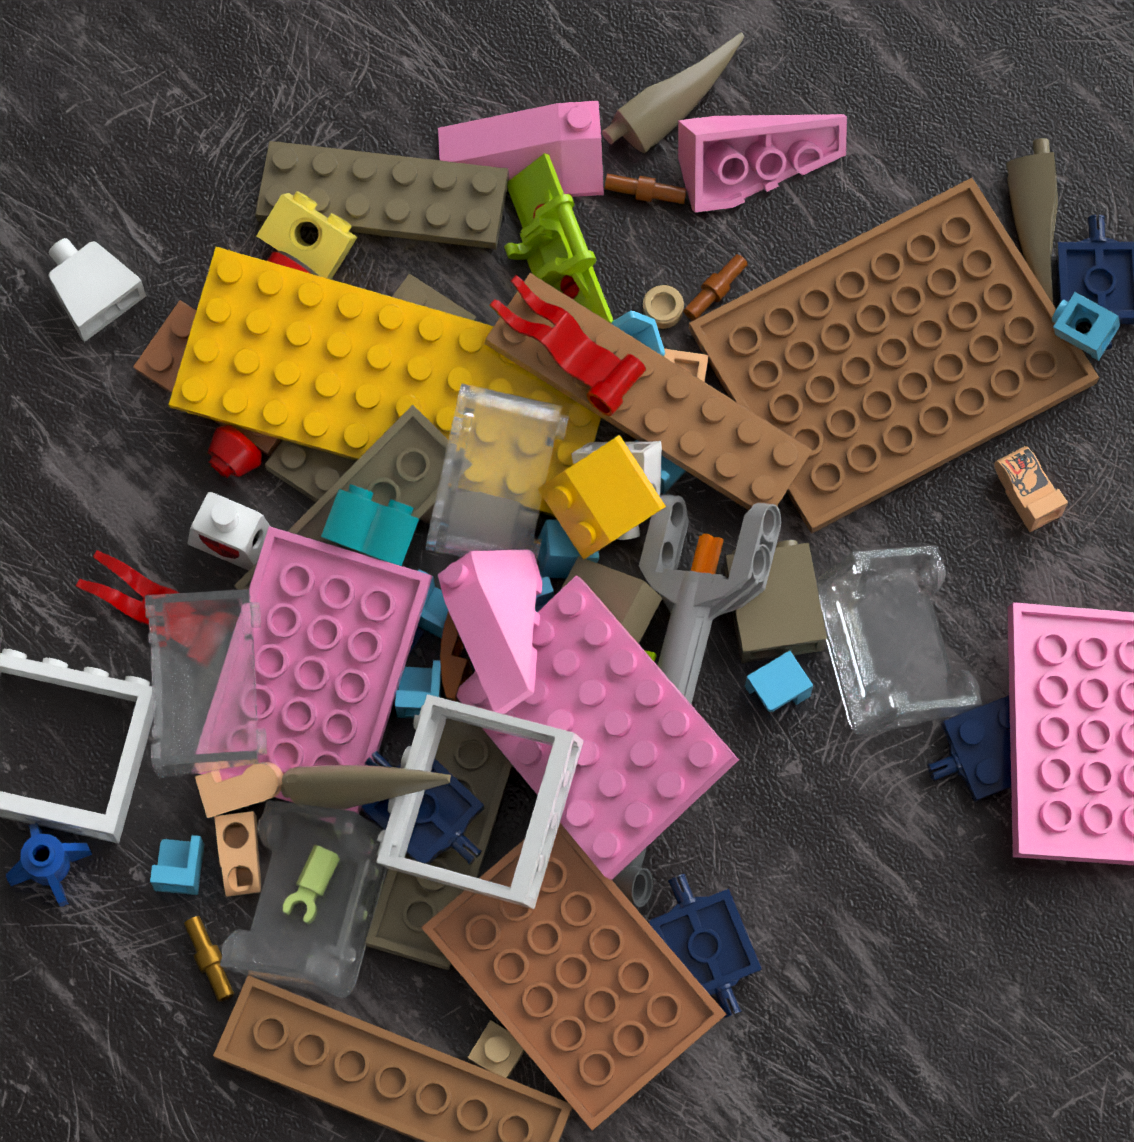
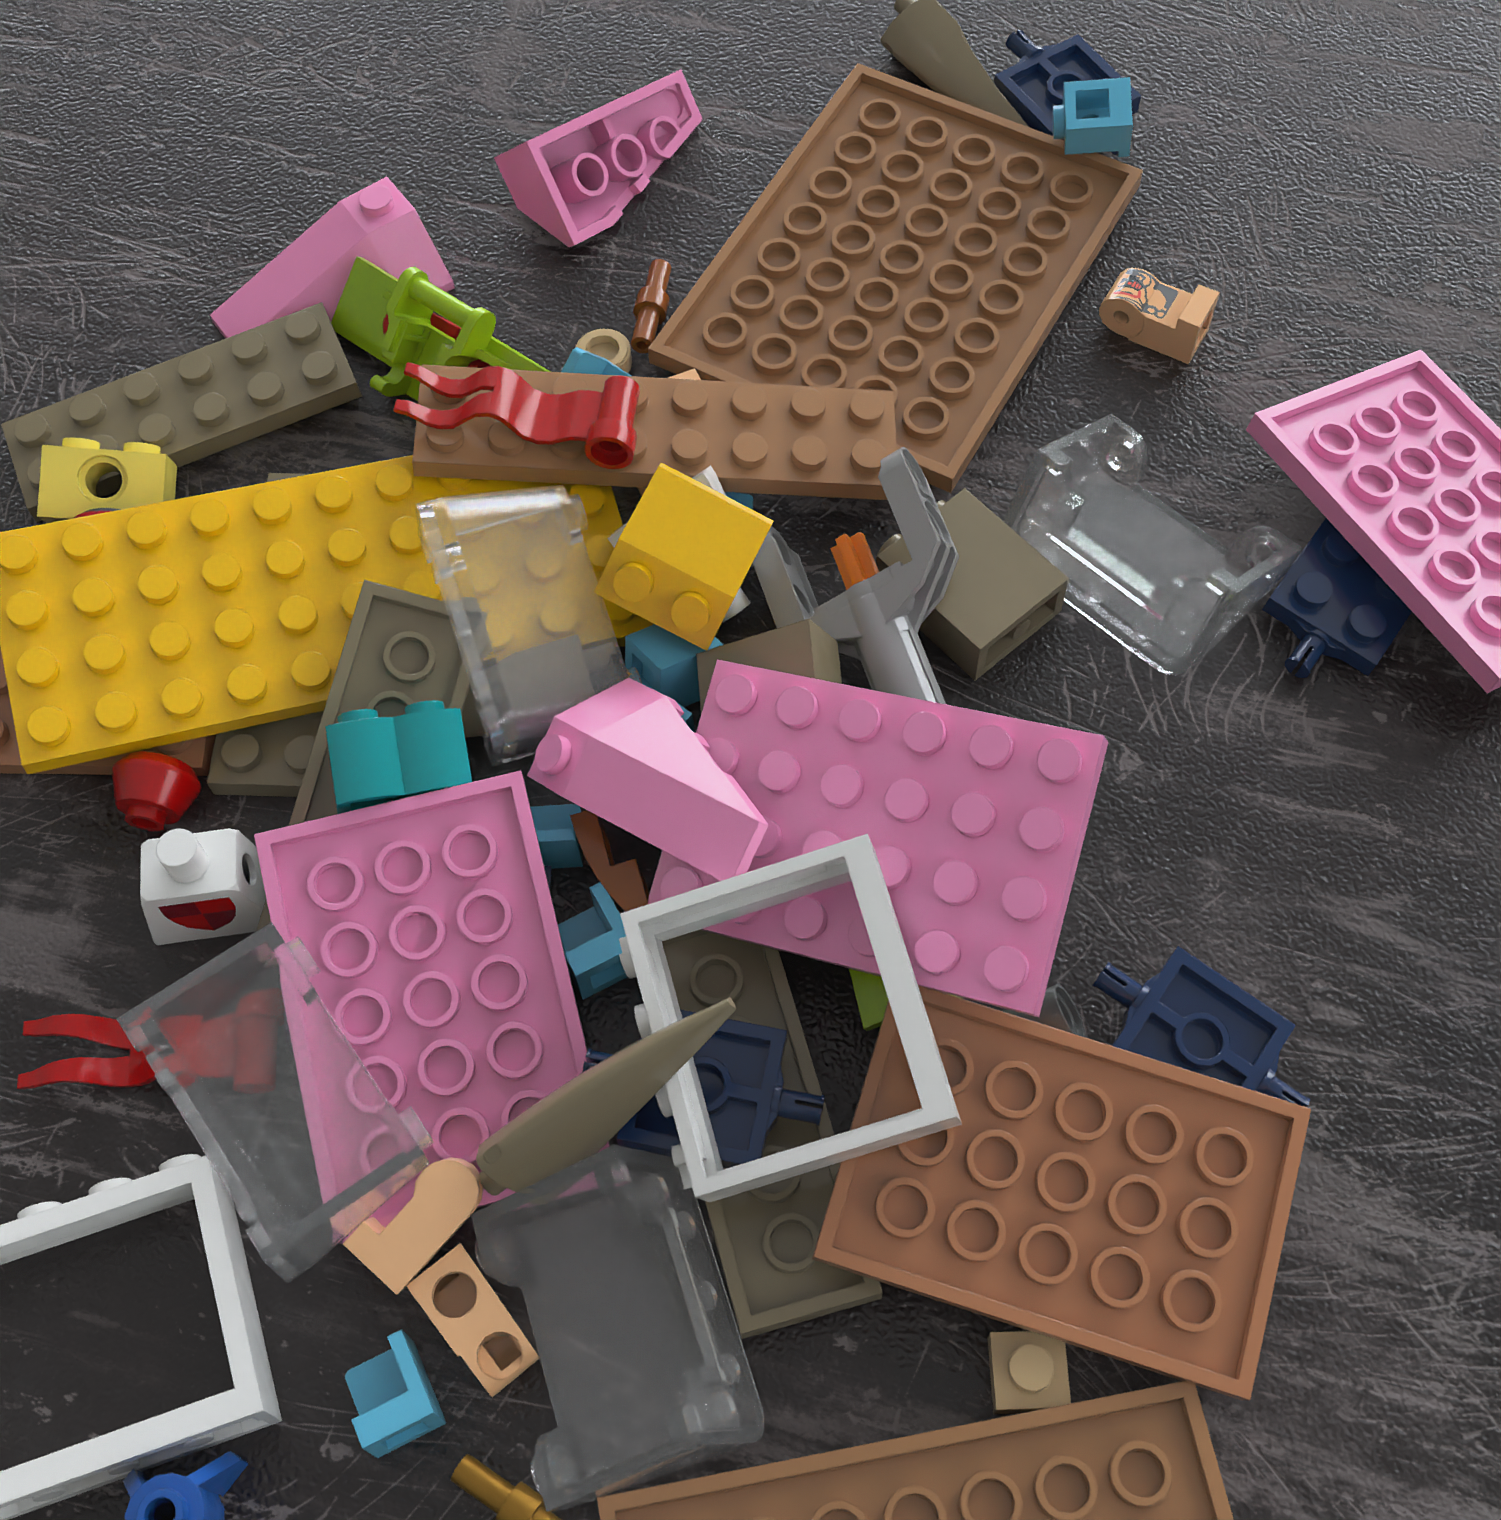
camera: 30 degrees left, 10 degrees down
yellowish green bar [283,845,341,924] -> none
dark tan piece [602,32,744,153] -> none
dark orange bar [604,173,687,204] -> none
medium azure panel [745,651,813,712] -> none

